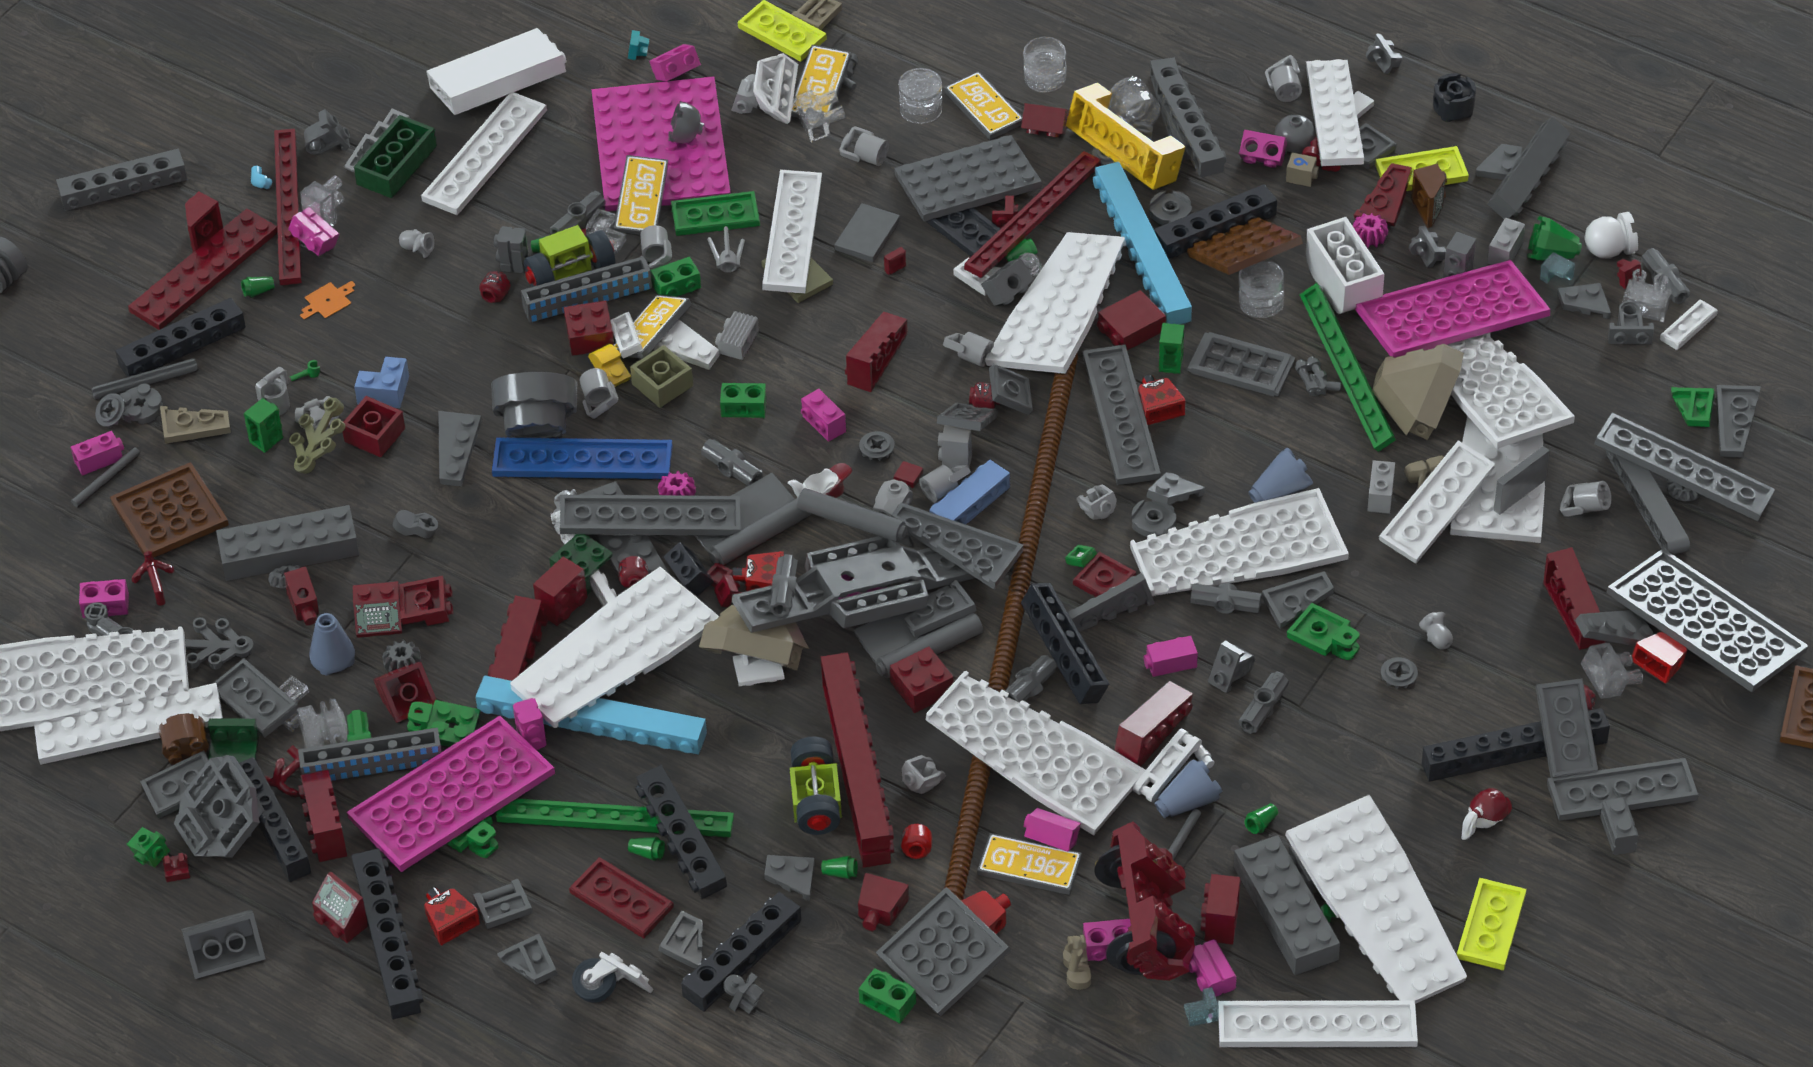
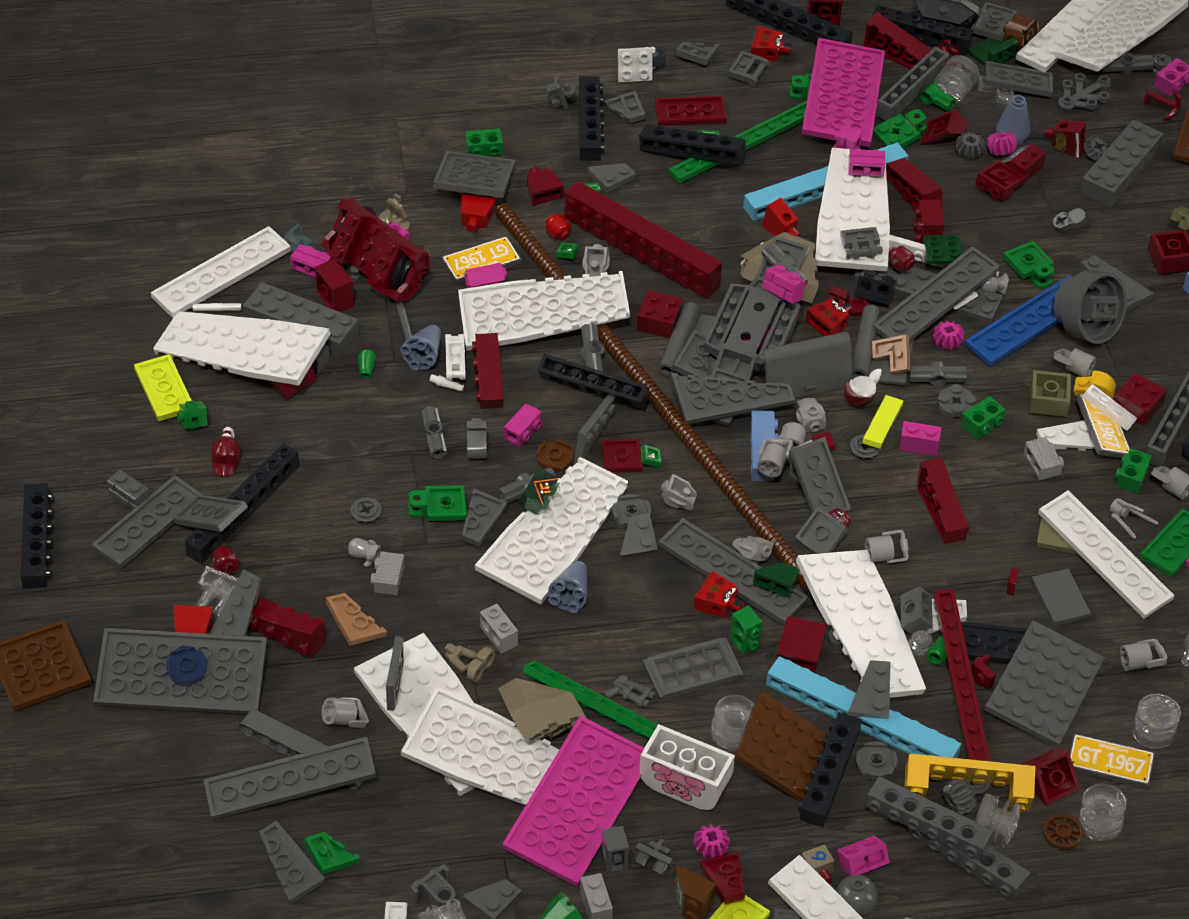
camera: 135 degrees right, 0 degrees up
brick [790,737,842,835] -> none
white plate [1379,440,1495,564] -> none
clear light blue panel [1540,252,1575,283] -> none
none -> black brick [21,483,53,589]
none -> dark blue tile [166,646,207,686]
none -> green brick [177,401,207,430]
none -> white piece [193,303,241,311]
none -> medium nougat wing [326,593,387,646]
none -> light grey brick [371,551,405,596]
none -> clear green brick [517,467,559,515]
none -> reddish brown tile [536,439,574,472]
none -> green tile [556,242,579,259]
none -> light grey hand [732,536,774,563]
none -> dark green slope [753,562,800,598]
none -> light grey piece [757,438,794,477]
none -> red torso [761,197,801,237]
none -> dark pink brick [762,265,806,304]
none -> dark grey plate [840,227,883,258]
none -> dark grey wing [847,660,891,719]
none -> dark pink brick [848,149,885,177]
none -> neon yellow tile [862,395,903,449]
none -> medium nougat plate [872,334,910,375]
none -> dark grey plate [938,384,976,419]
none -> dark pink gear [987,131,1017,156]
none -> green plate [1003,241,1054,289]
none -> reddish brown wheel [1043,814,1083,851]

